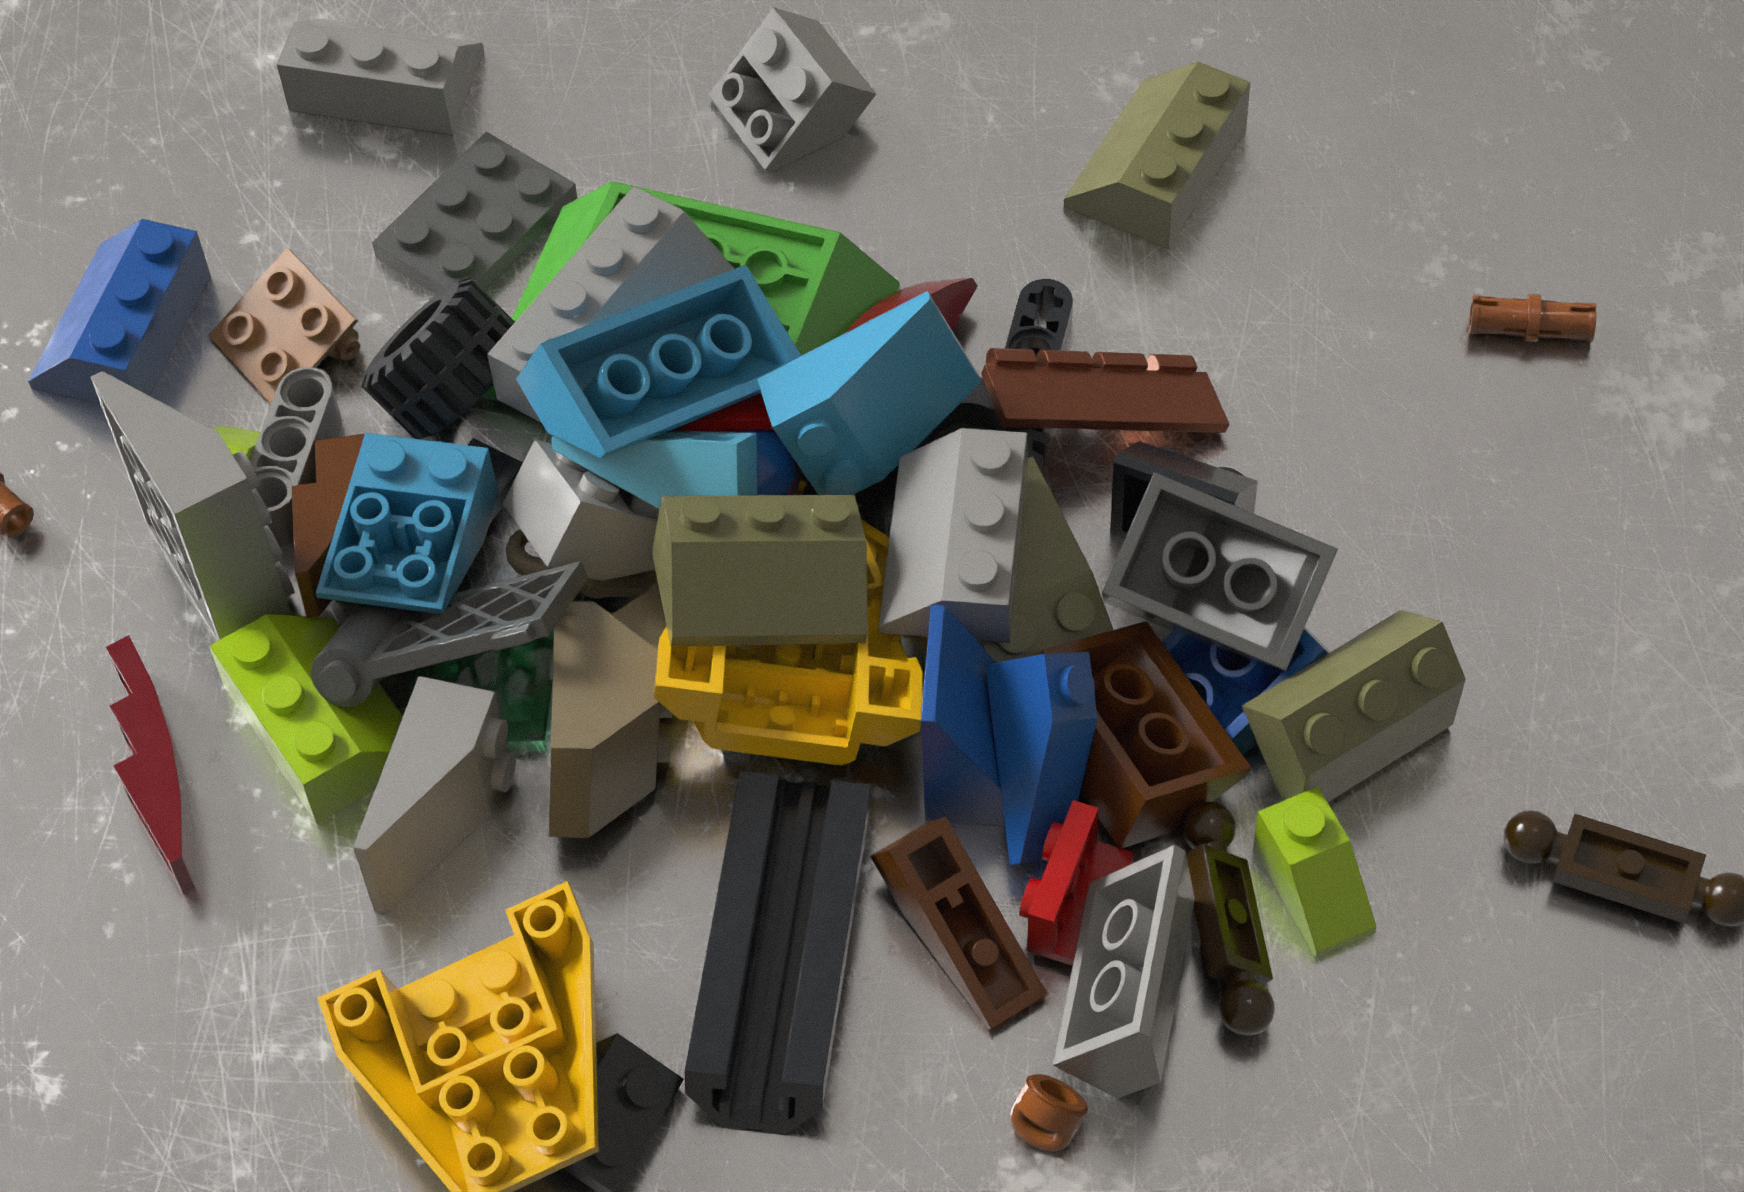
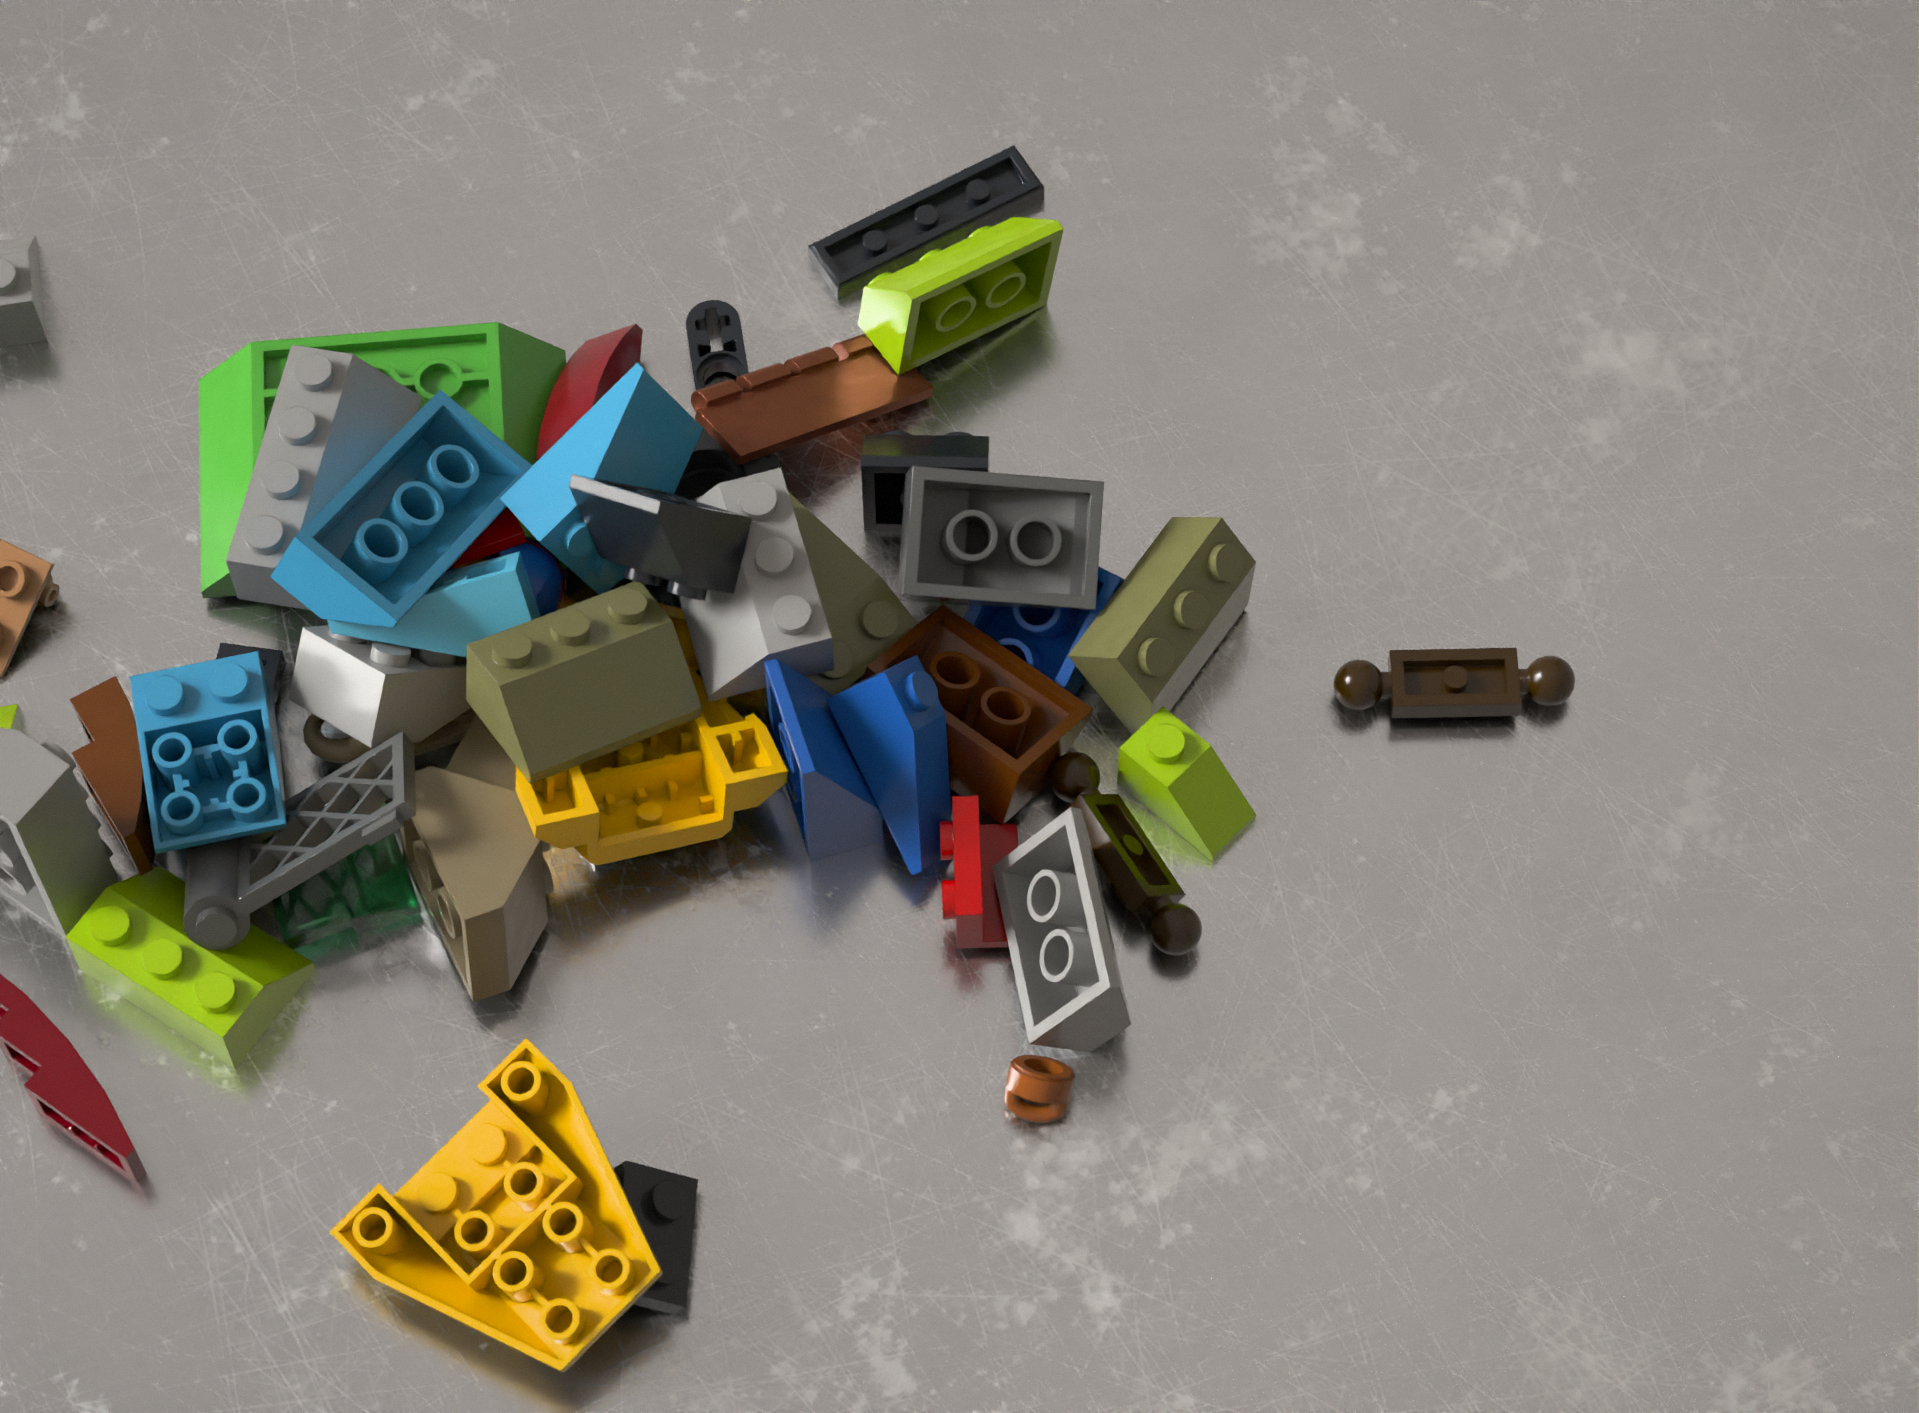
camera: 25 degrees left, 5 degrees up
light grey beam [250,367,342,547] -> none
light grey slope [353,676,516,914] -> none
black tyre [361,278,515,439] -> none
dark grey plate [372,132,578,294] -> none
black piece [685,771,874,1135] -> none
light grey slope [708,7,876,172] -> none
reddish brown slope [870,817,1047,1029] -> none
olive slope [1063,61,1251,249] -> none
dark orange pin [1469,294,1597,343] -> none
none -> black slope [569,474,752,600]
none -> black tile [808,145,1045,301]
none -> lime slope [858,217,1064,375]

